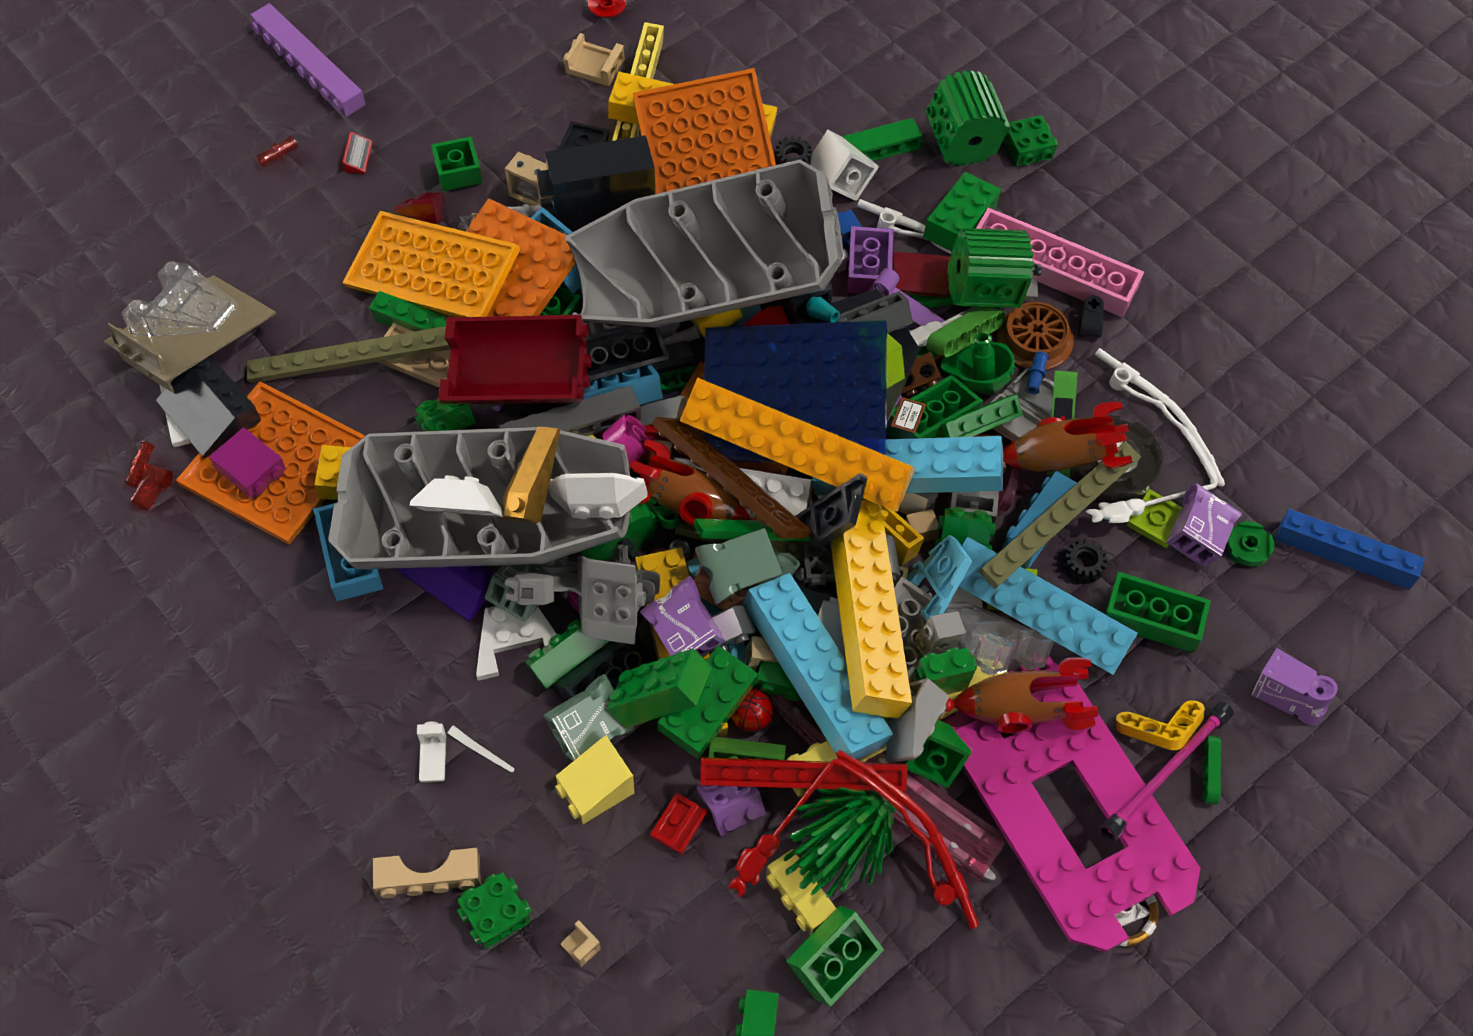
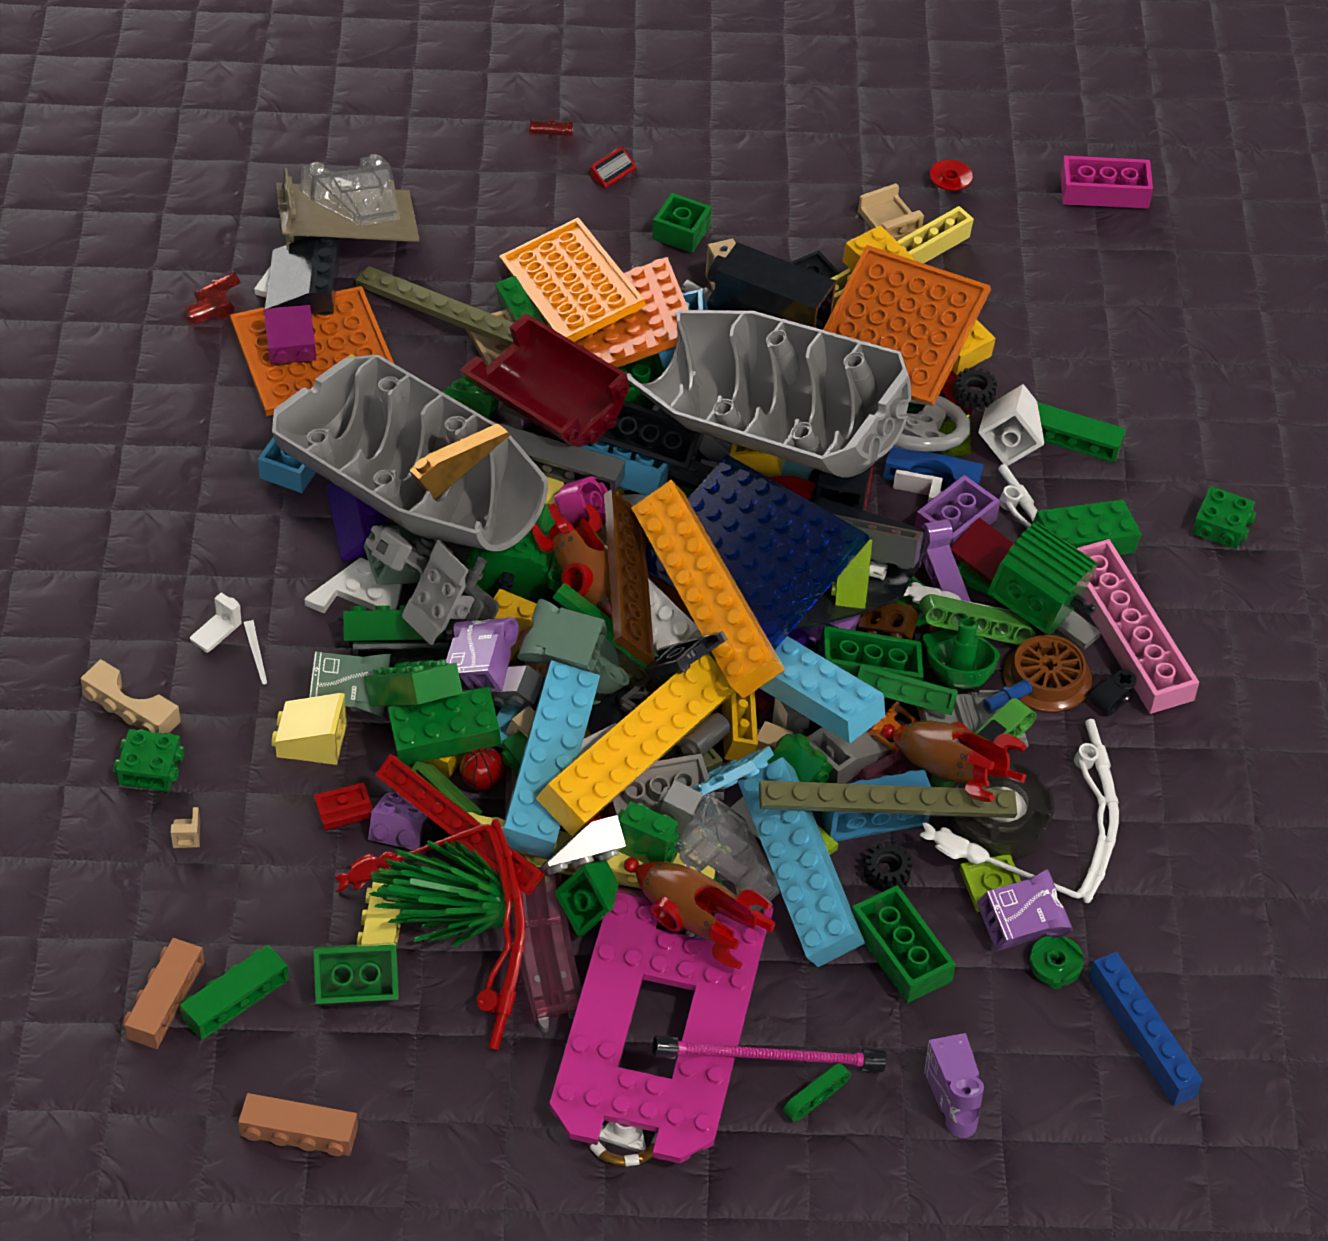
camera: 40 degrees right, 10 degrees down
medium lavender brick [250,3,366,117] -> none
dark red wedge [394,192,445,225] -> none
white wedge [410,475,503,517] -> none
white wedge [548,473,648,519] -> none
teal cone [806,297,840,323] -> none
sticker [891,397,926,433] -> none
green piece [926,71,1010,166] -> none
yellow beam [1116,700,1205,750] -> none

